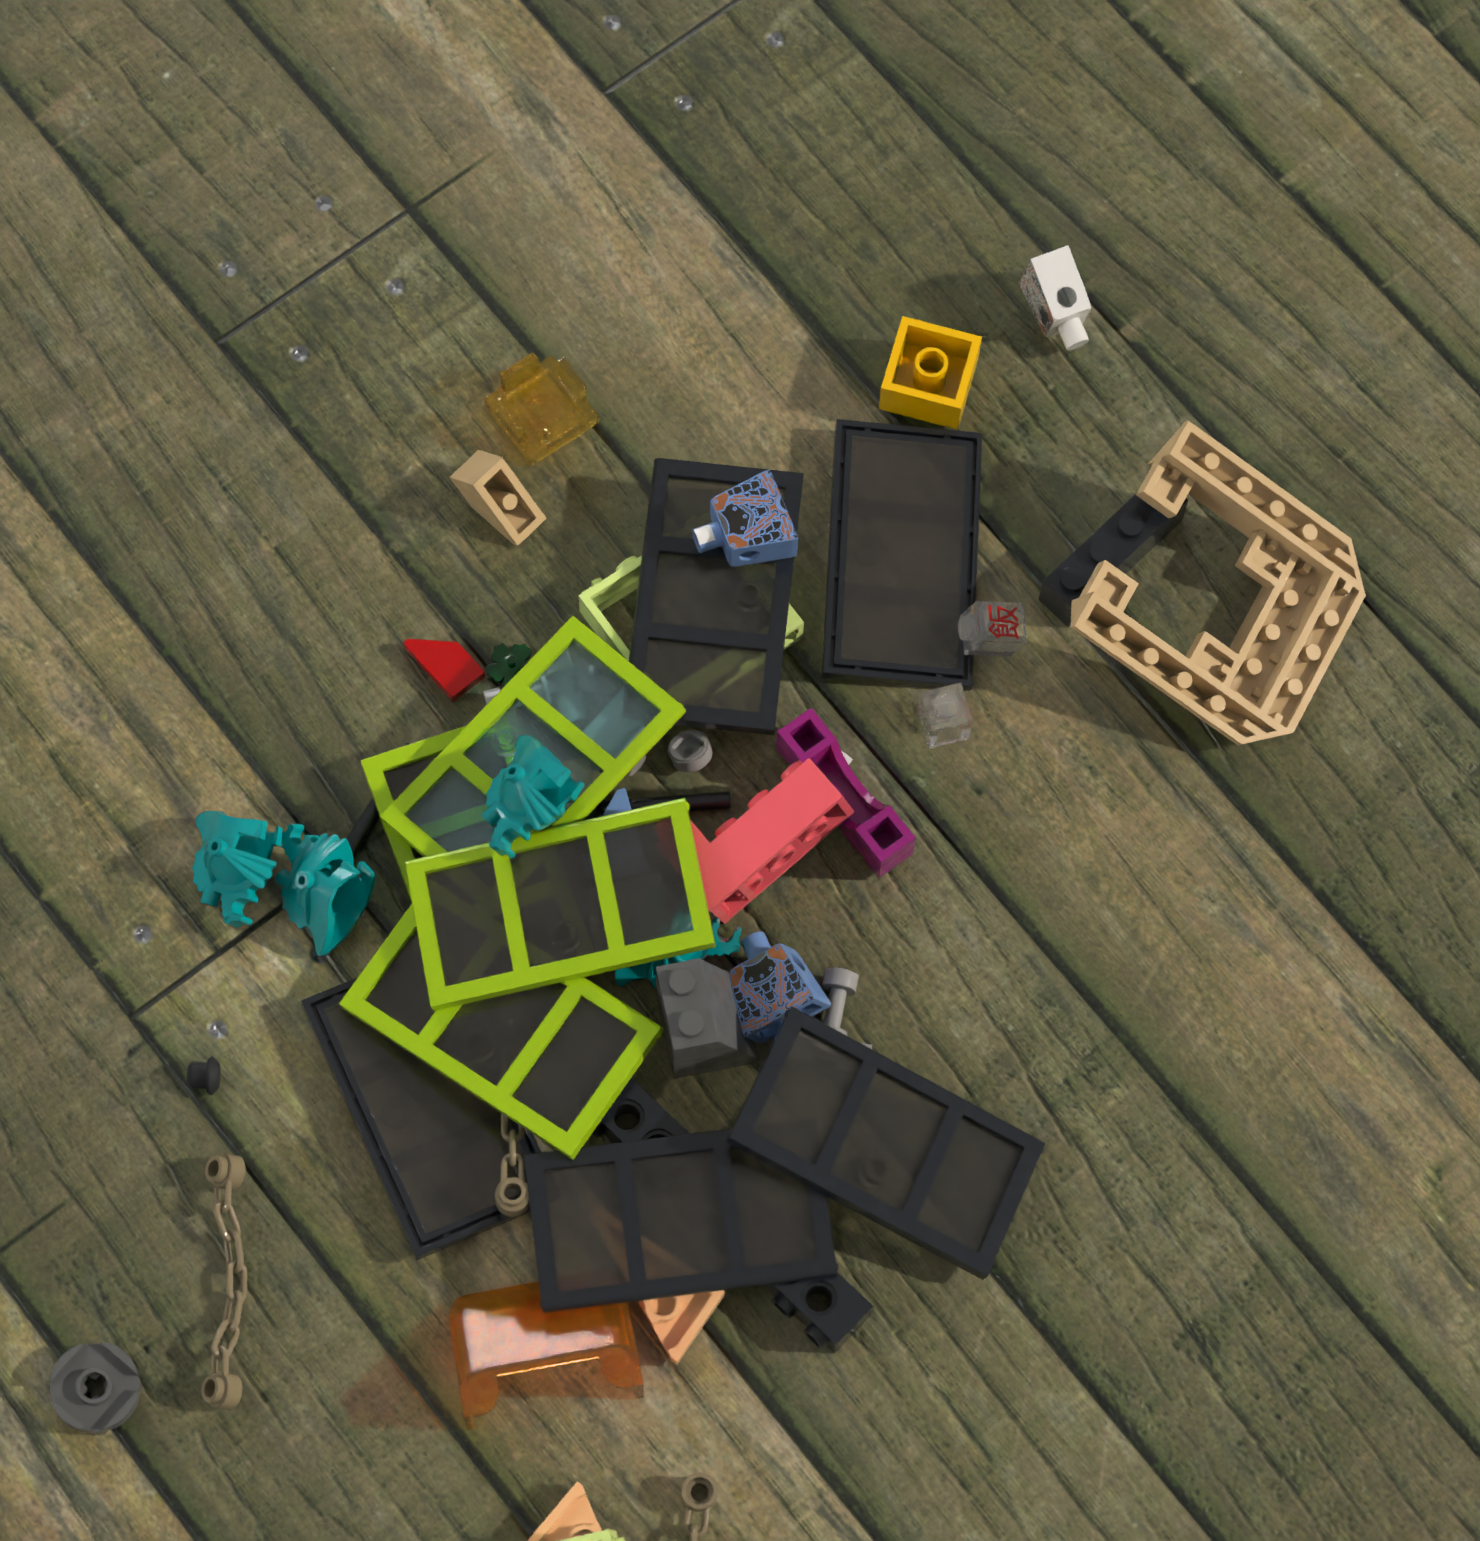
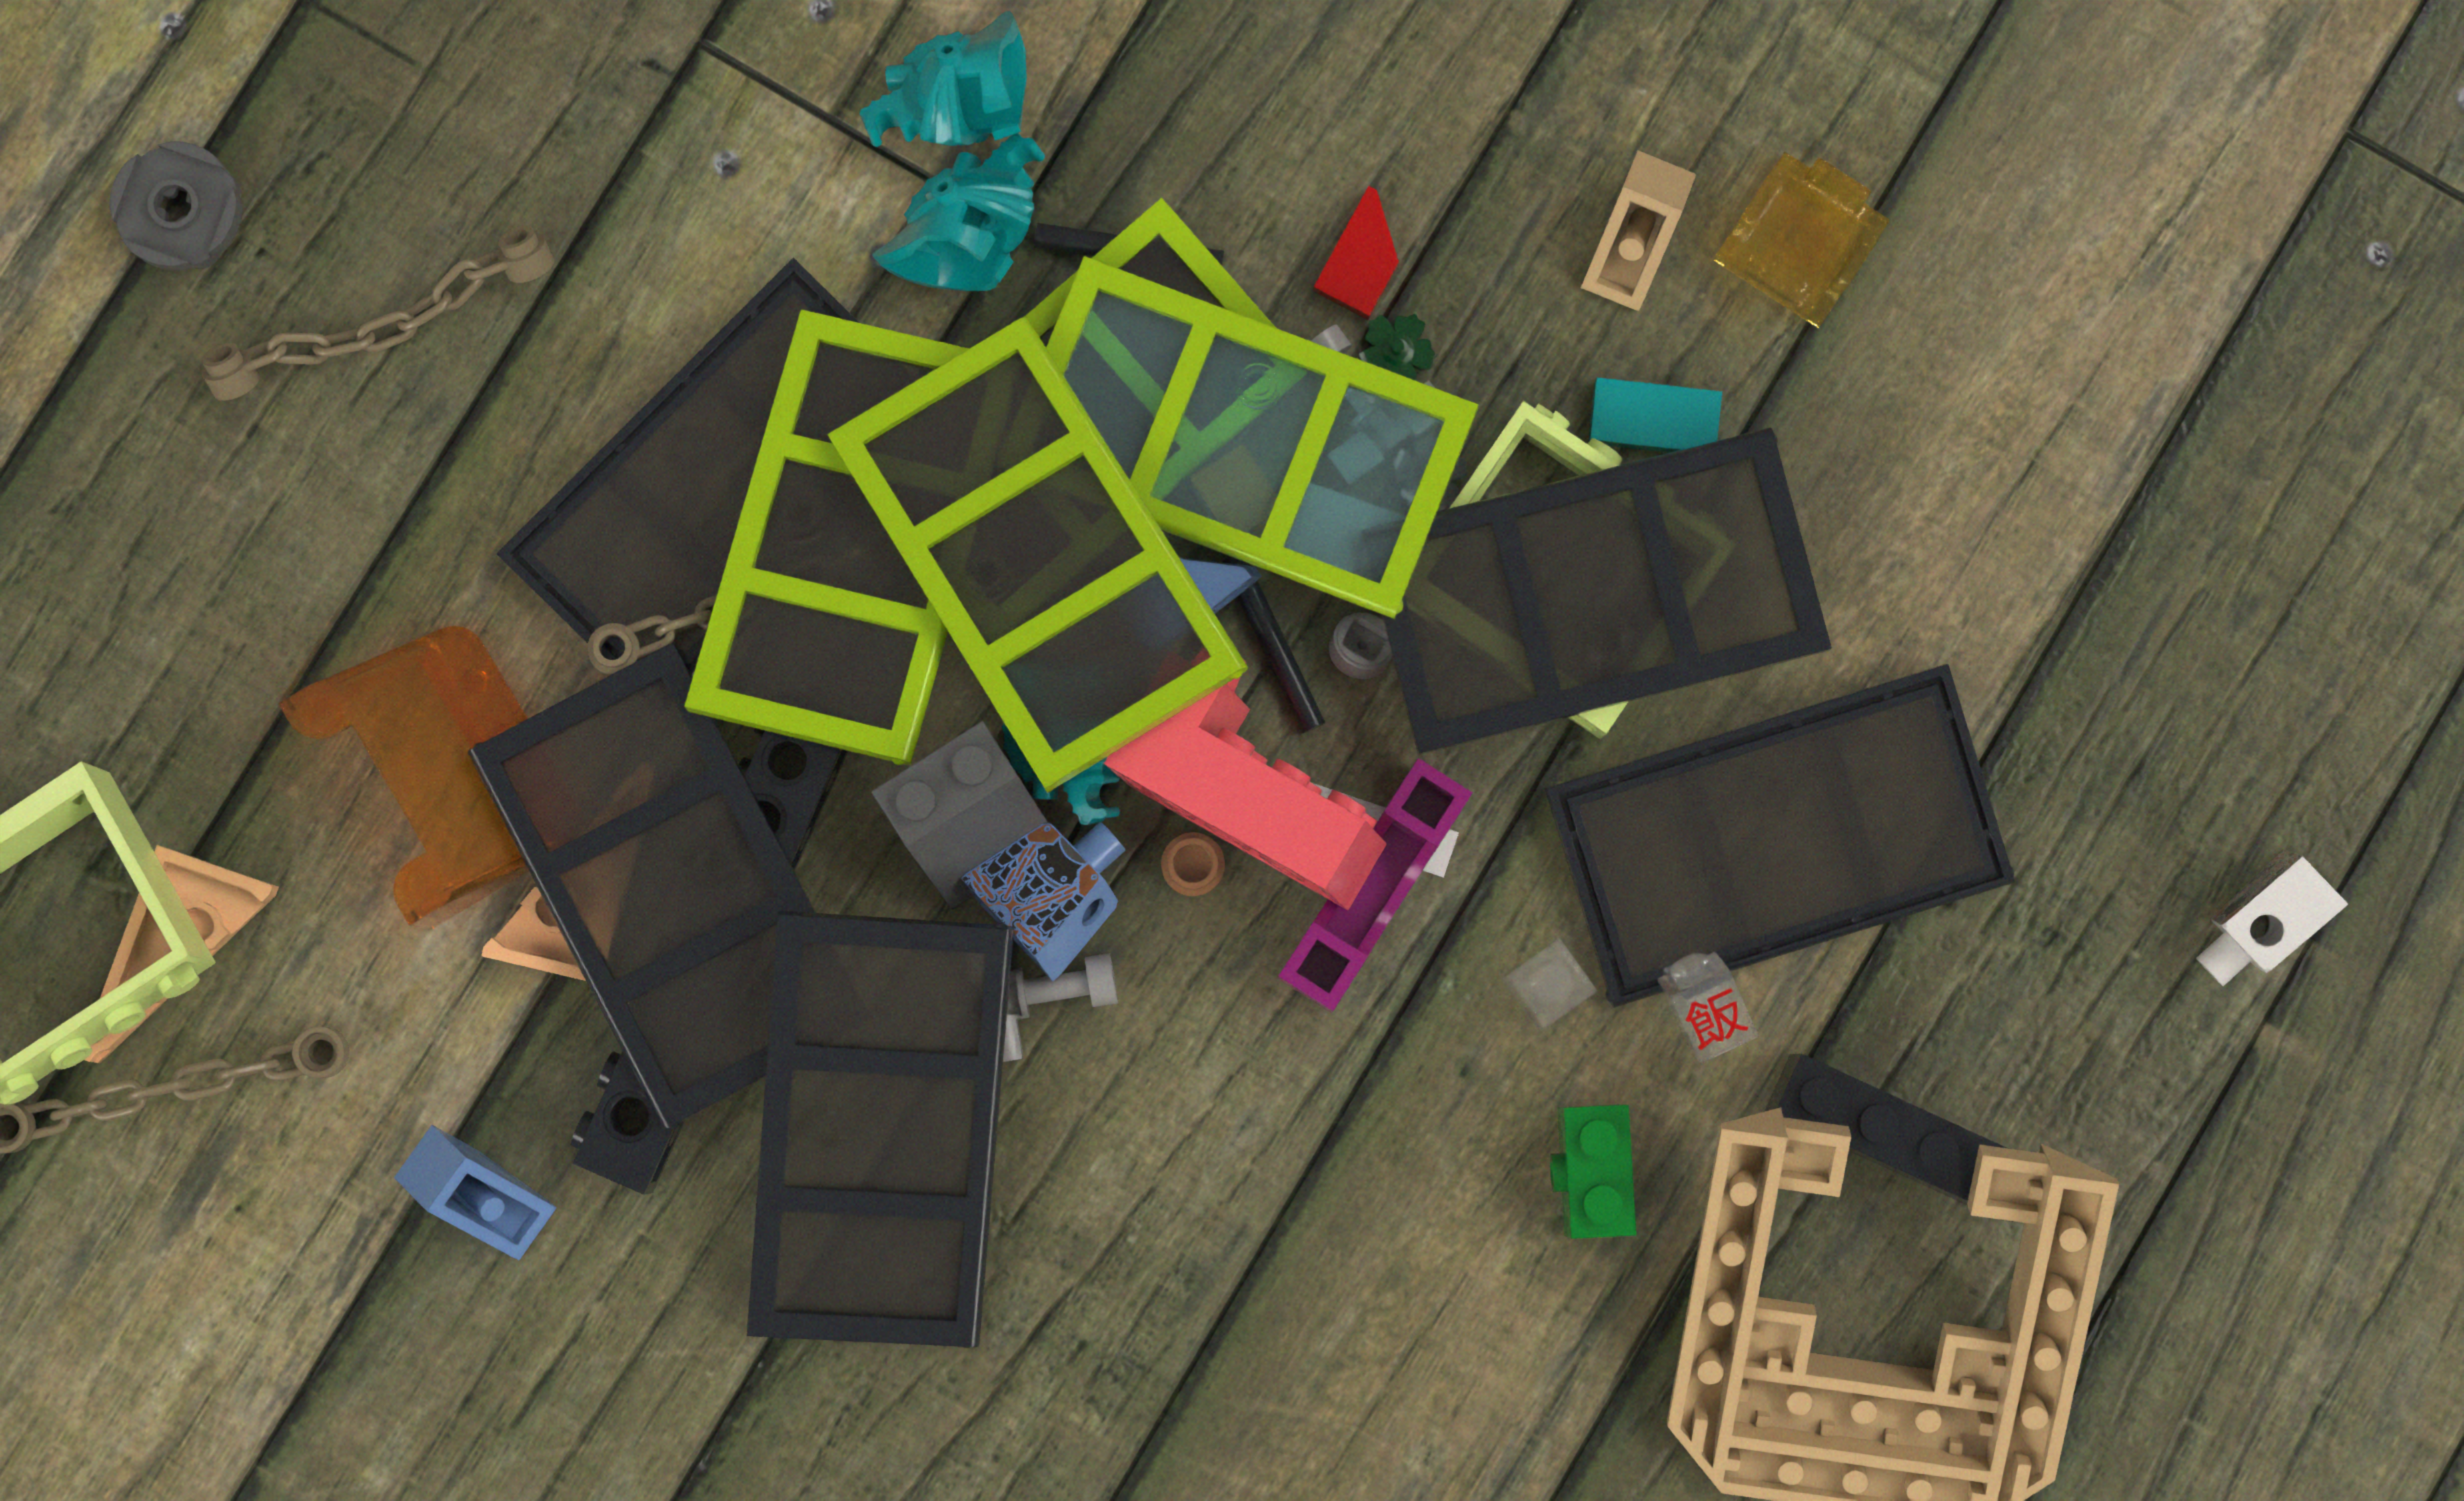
camera: 70 degrees right, 15 degrees up
black piece [187,1056,221,1095] -> none
teal helmet [481,735,585,858] -> none
torso [692,469,798,567] -> none
yellow brick [879,316,982,430] -> none
none -> medium blue slope [394,1125,556,1260]
none -> medium nougat plate [1161,832,1225,897]
none -> green brick [1550,1104,1636,1239]
none -> teal tile [1588,377,1723,453]

